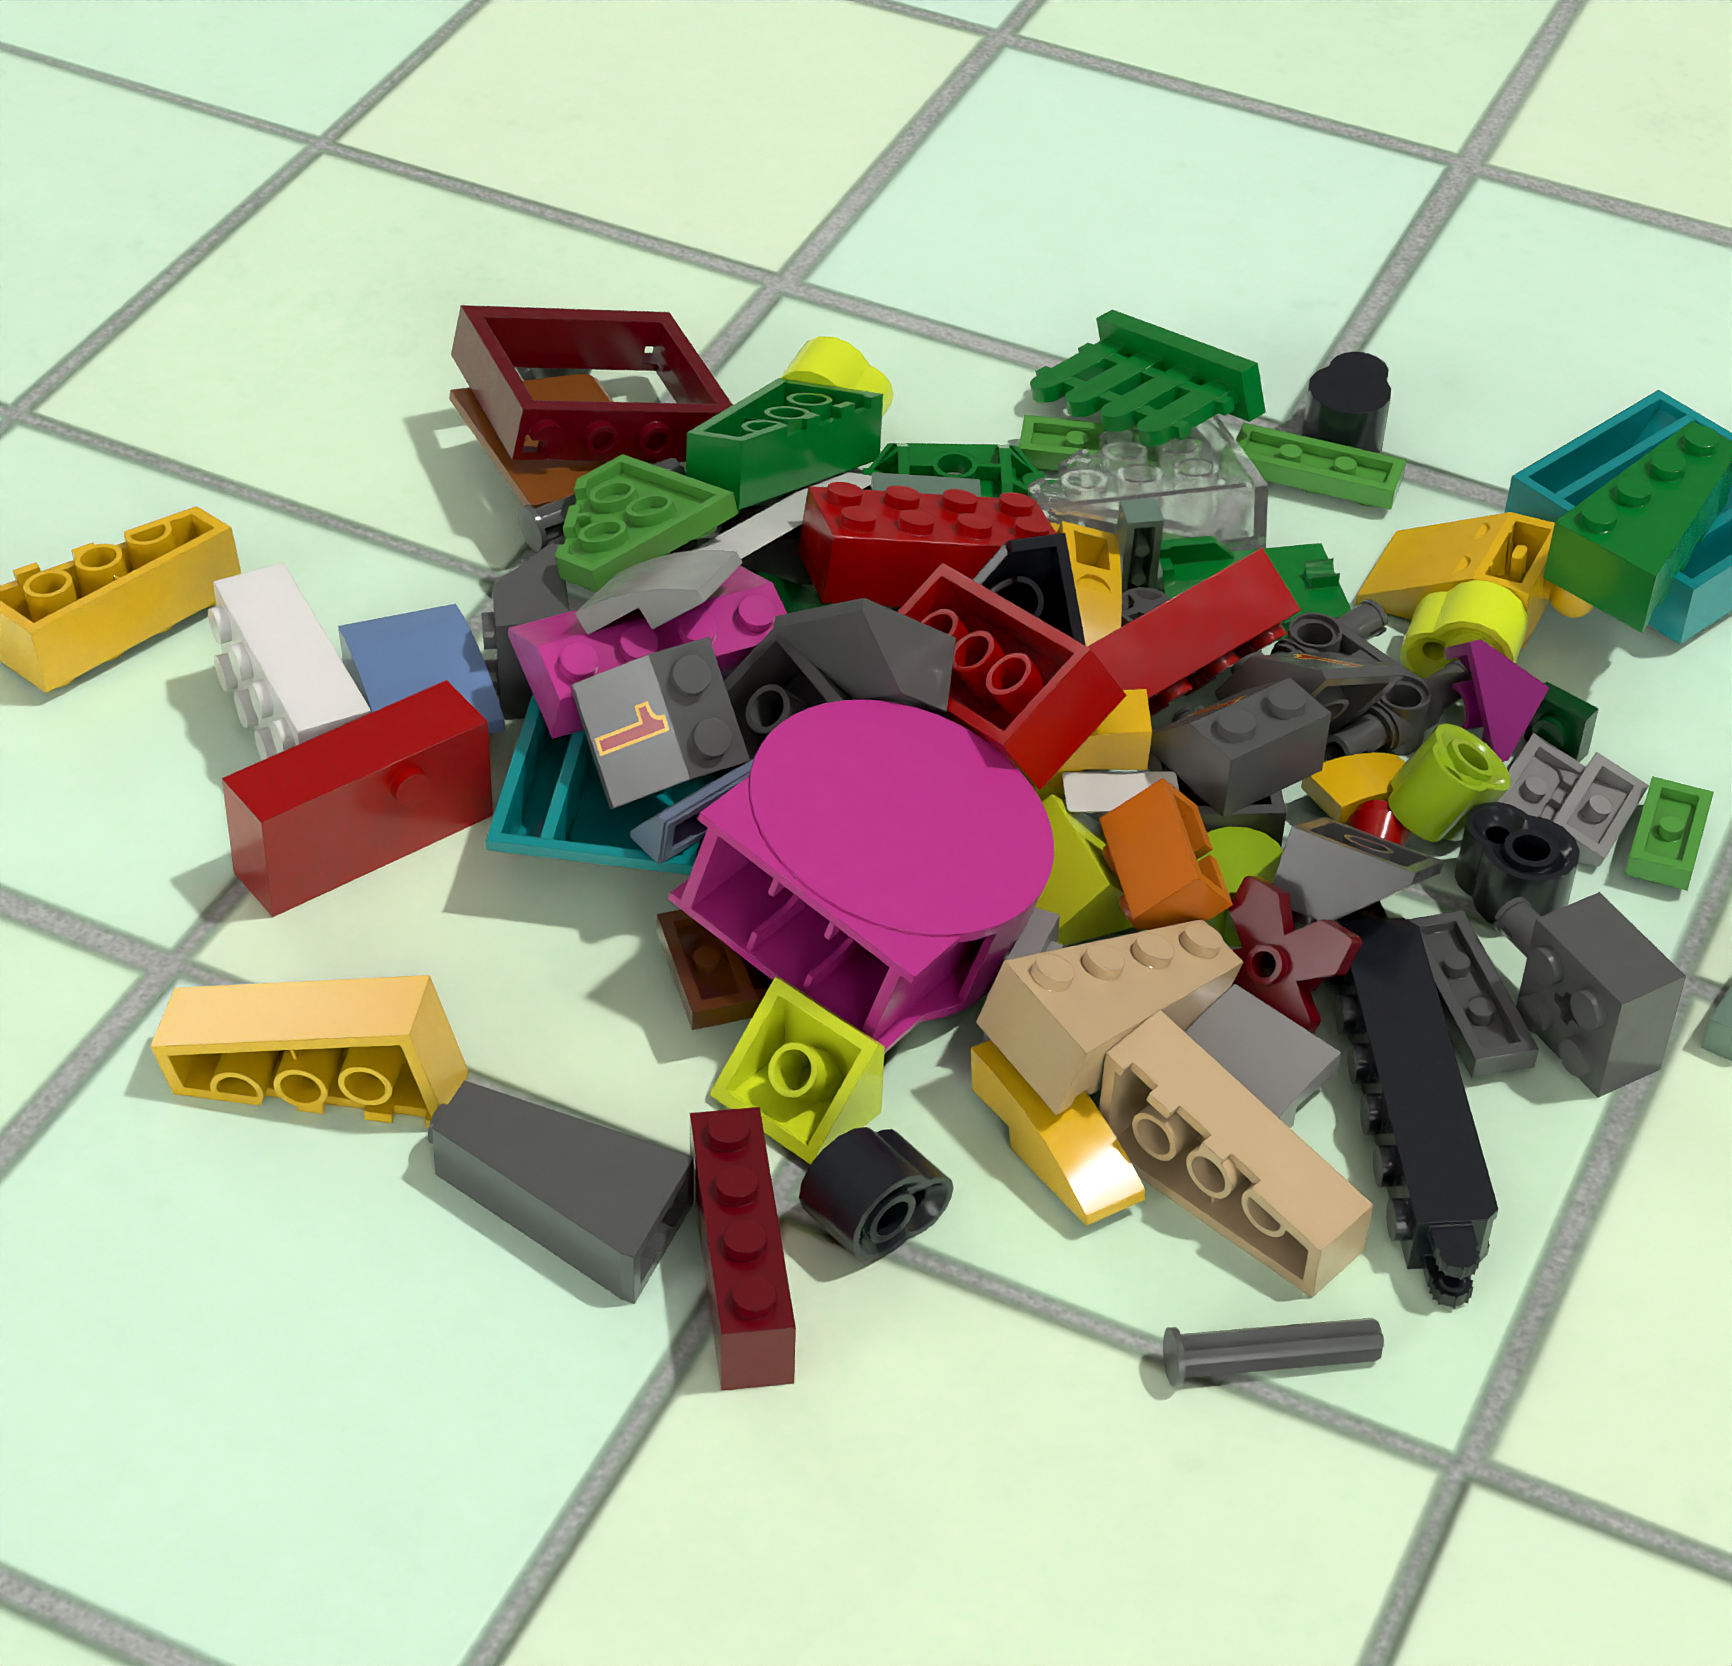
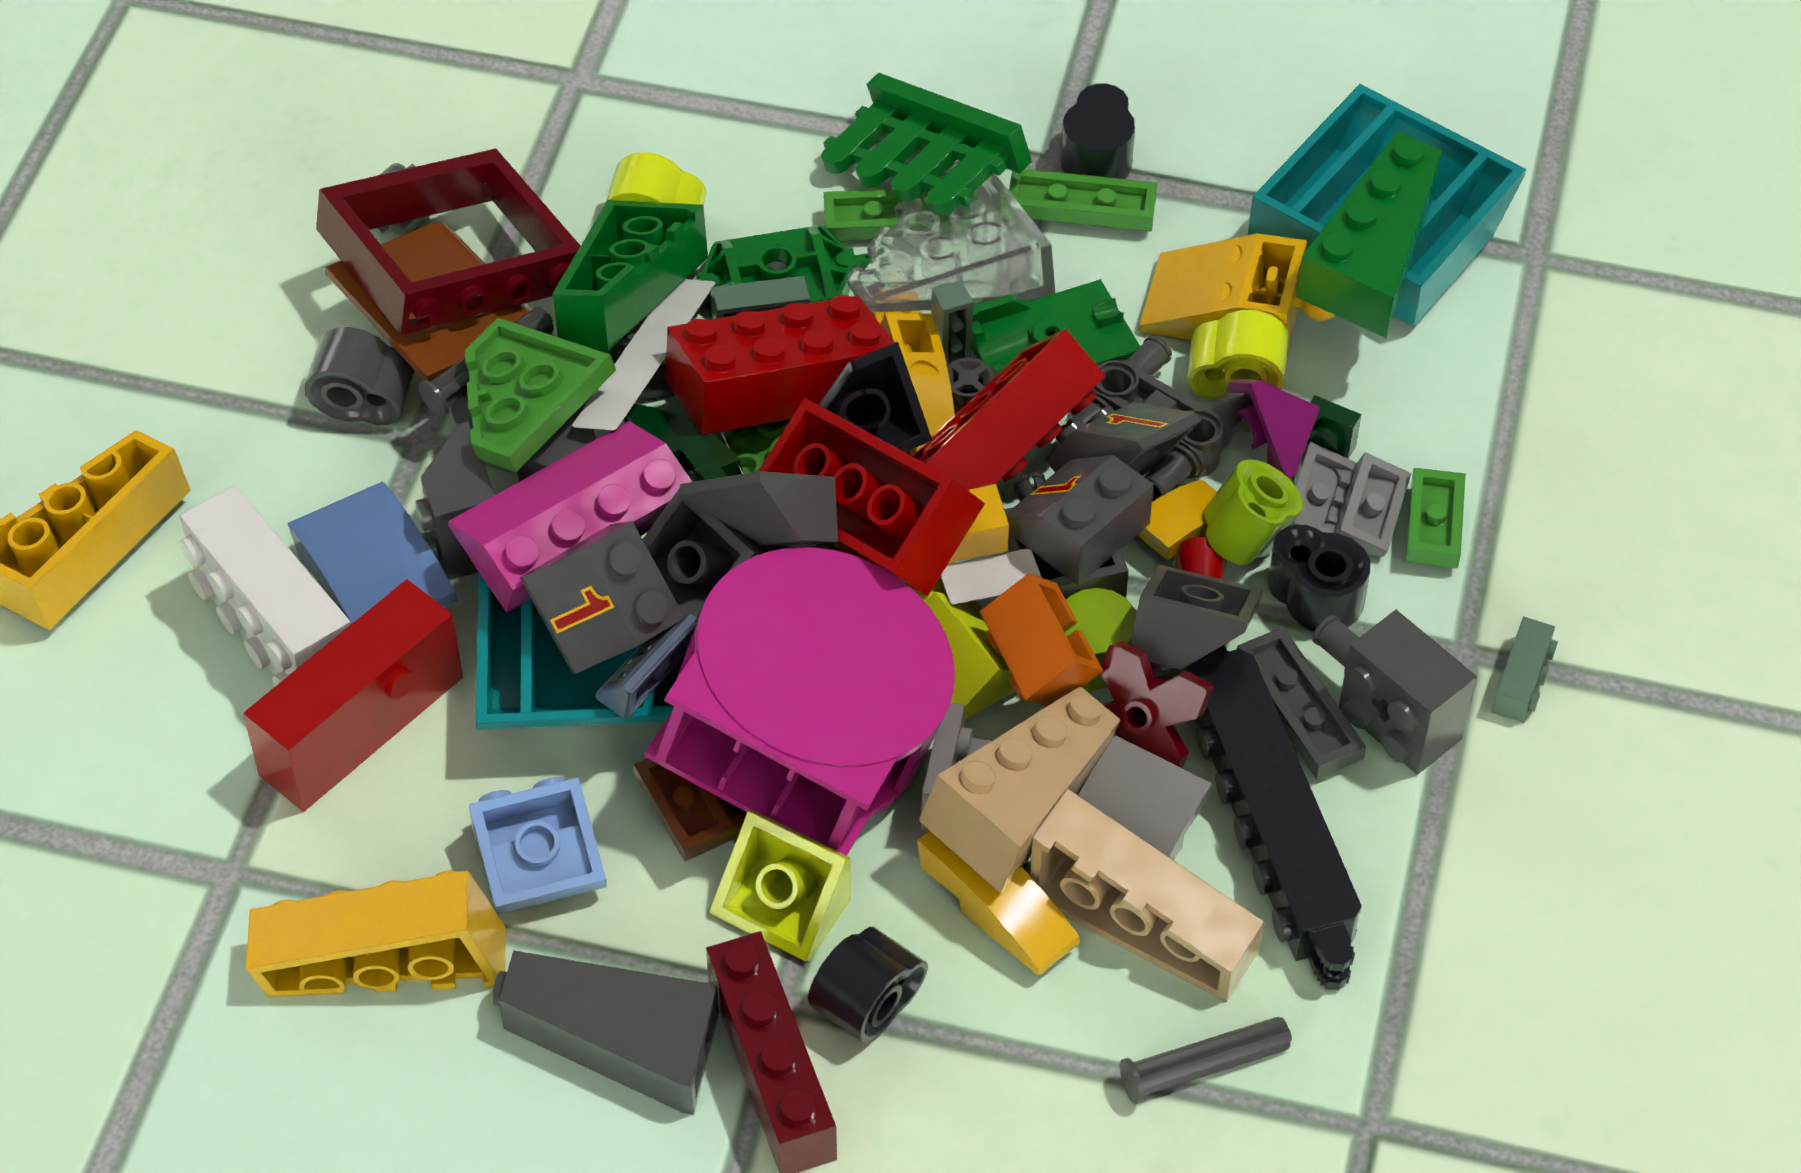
camera: 10 degrees left, 10 degrees up
light grey slope [575,550,743,635] -> none
none -> dark grey piece [305,327,414,425]
none -> light blue plate [469,777,607,915]

